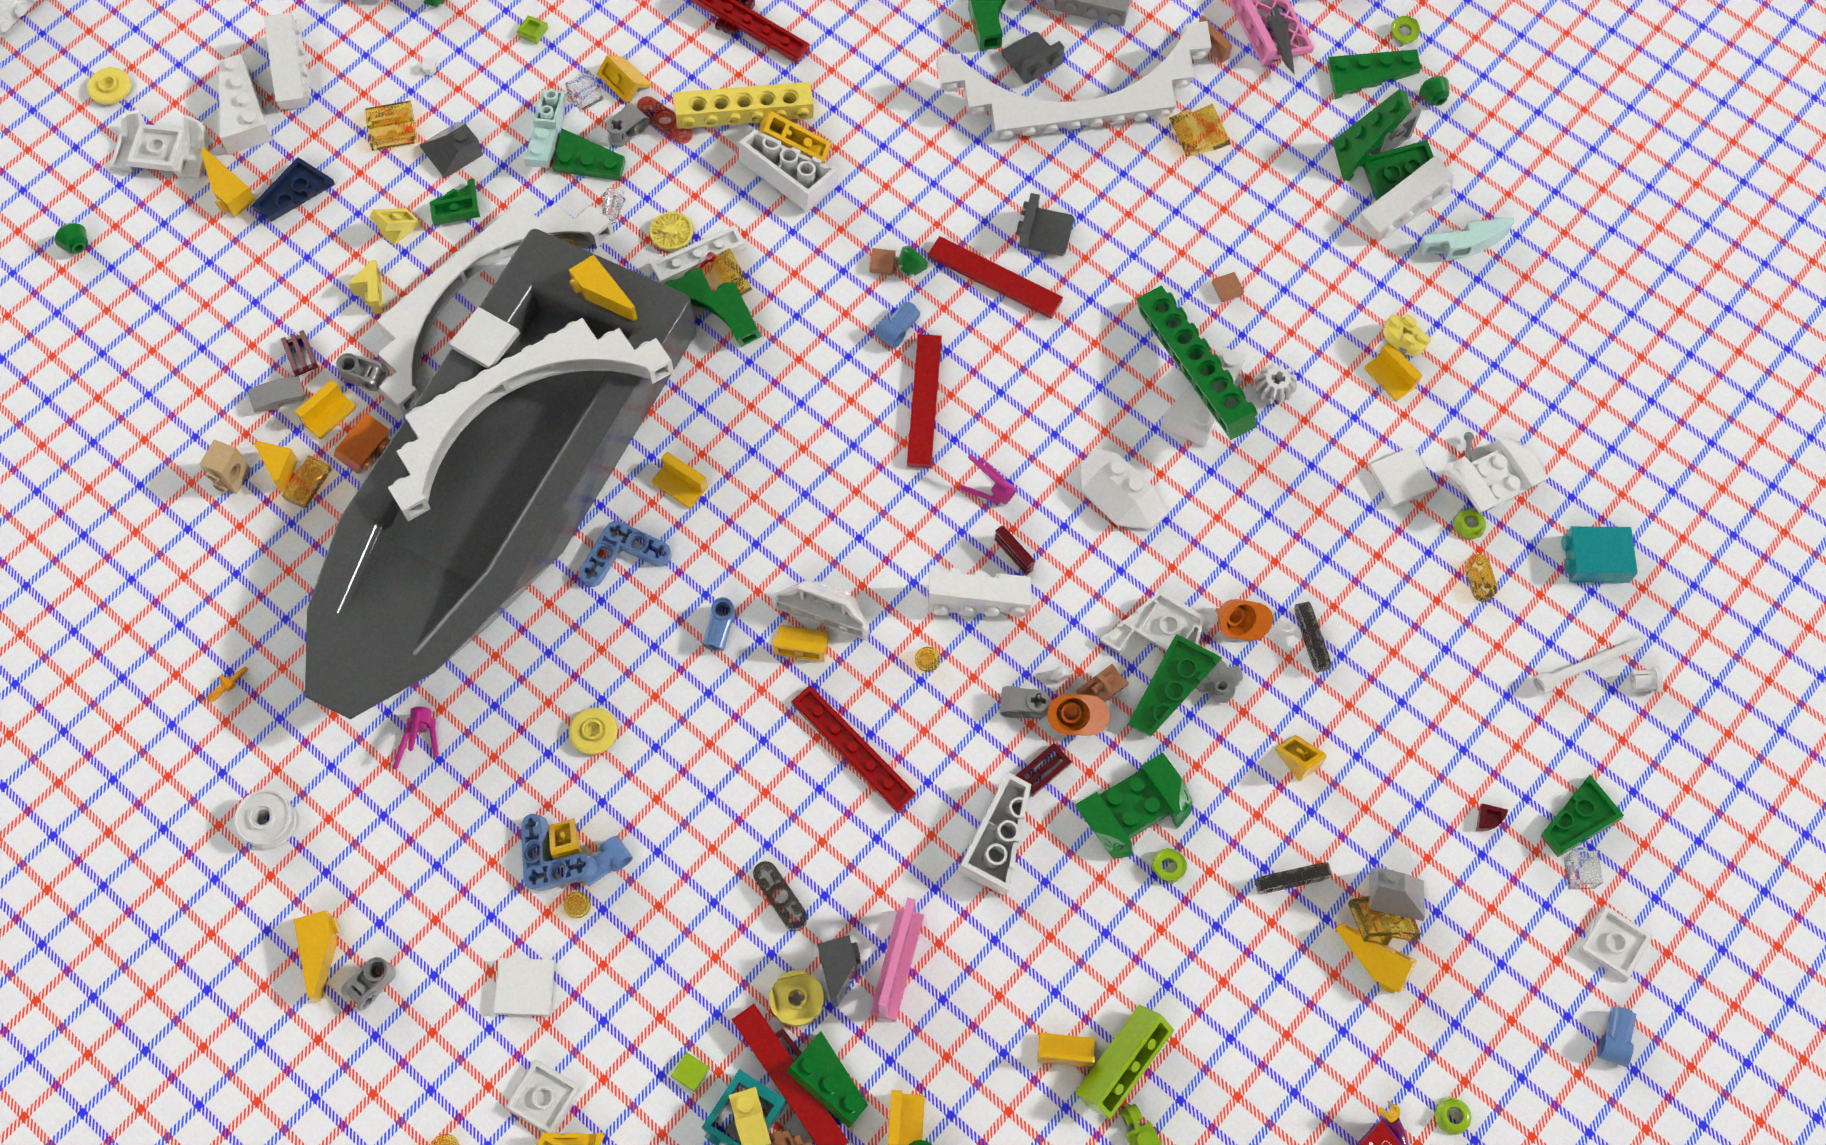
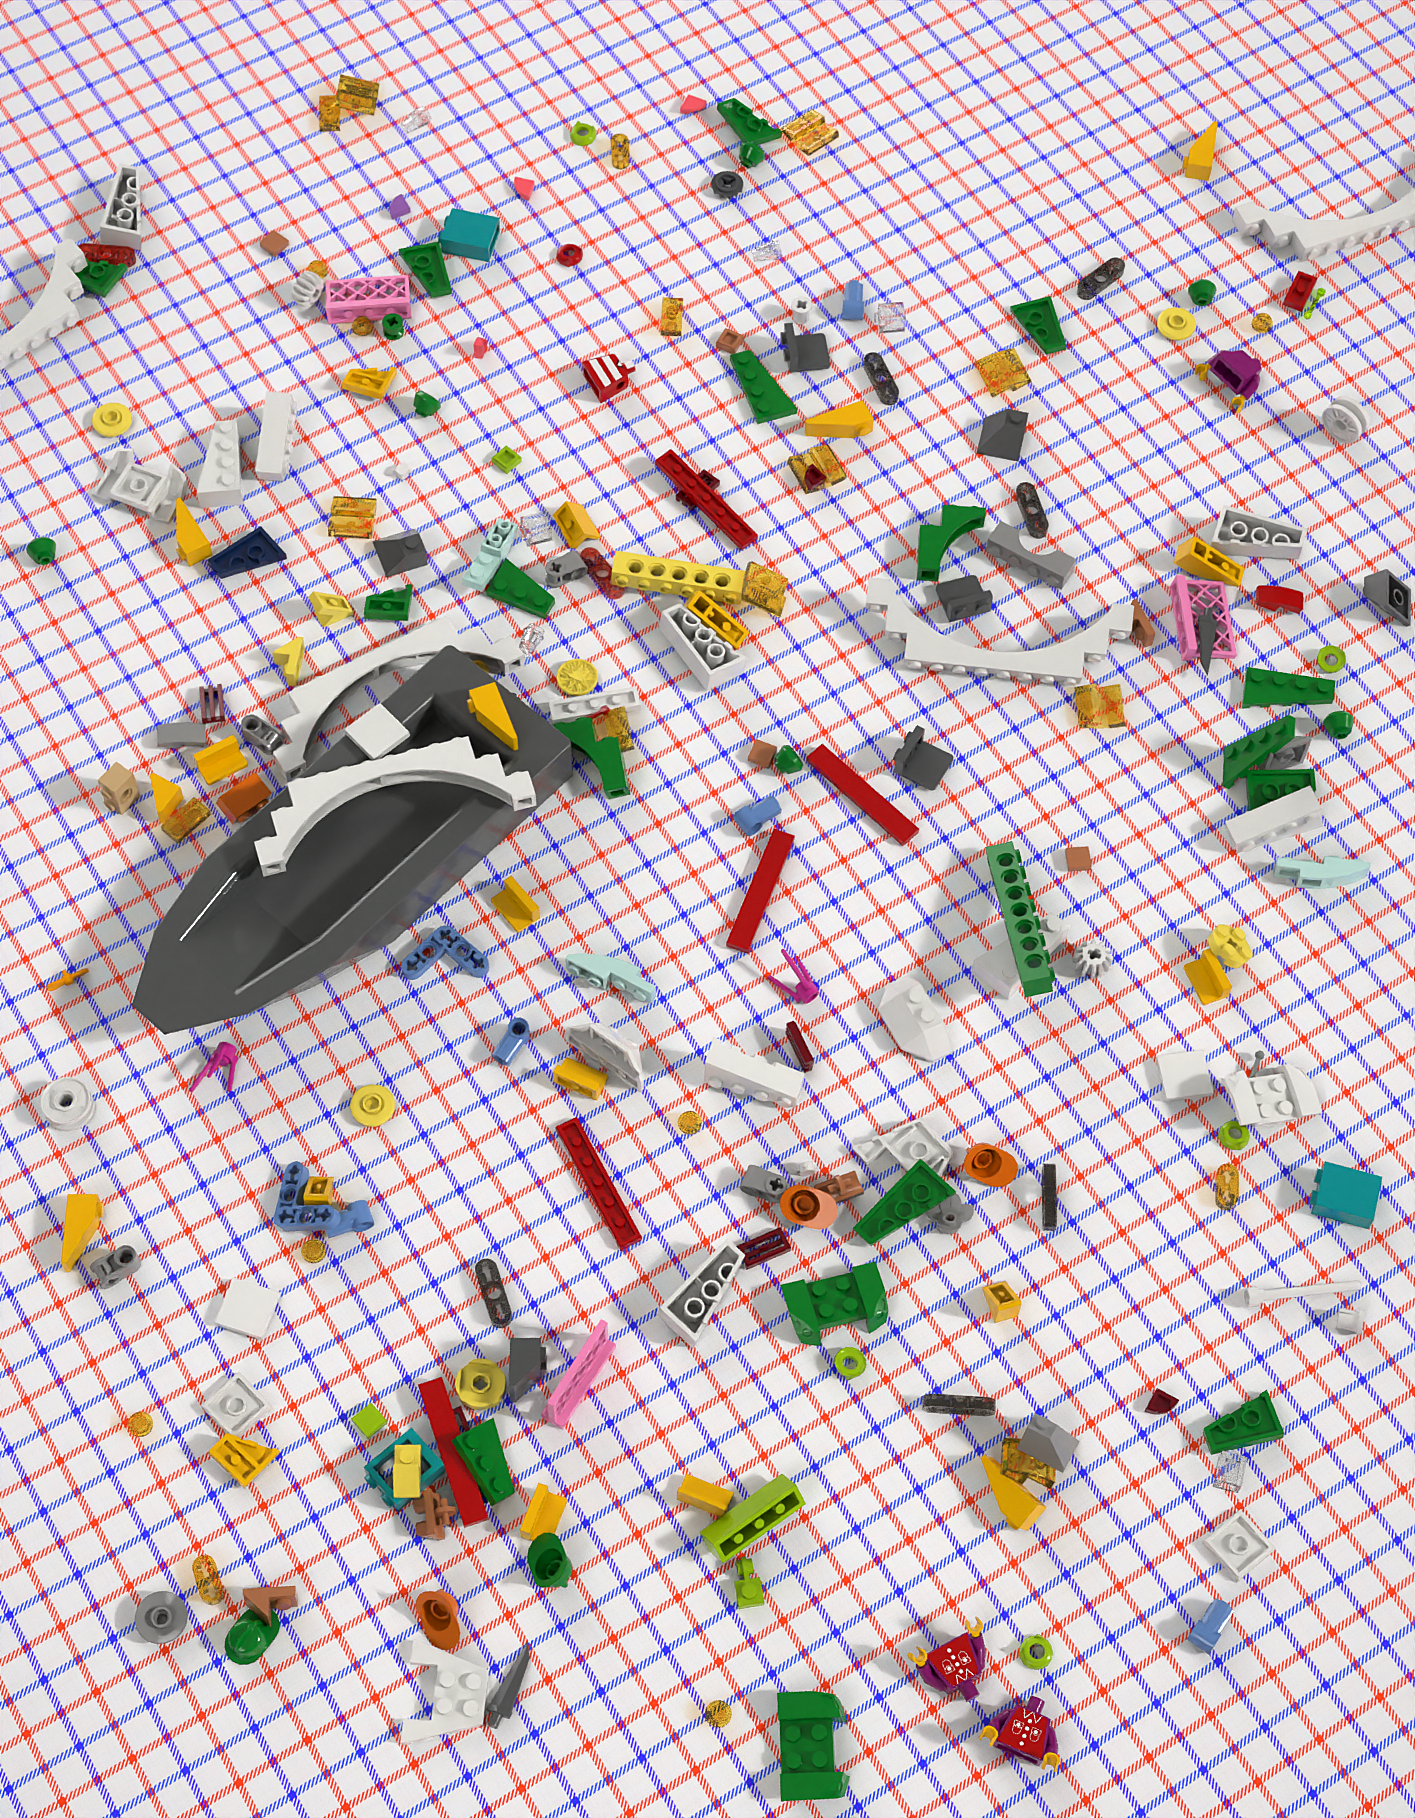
camera: 15 degrees right, 5 degrees down
none -> light aqua slope [565,953,656,1004]
none -> clear yellow slope [742,561,788,618]

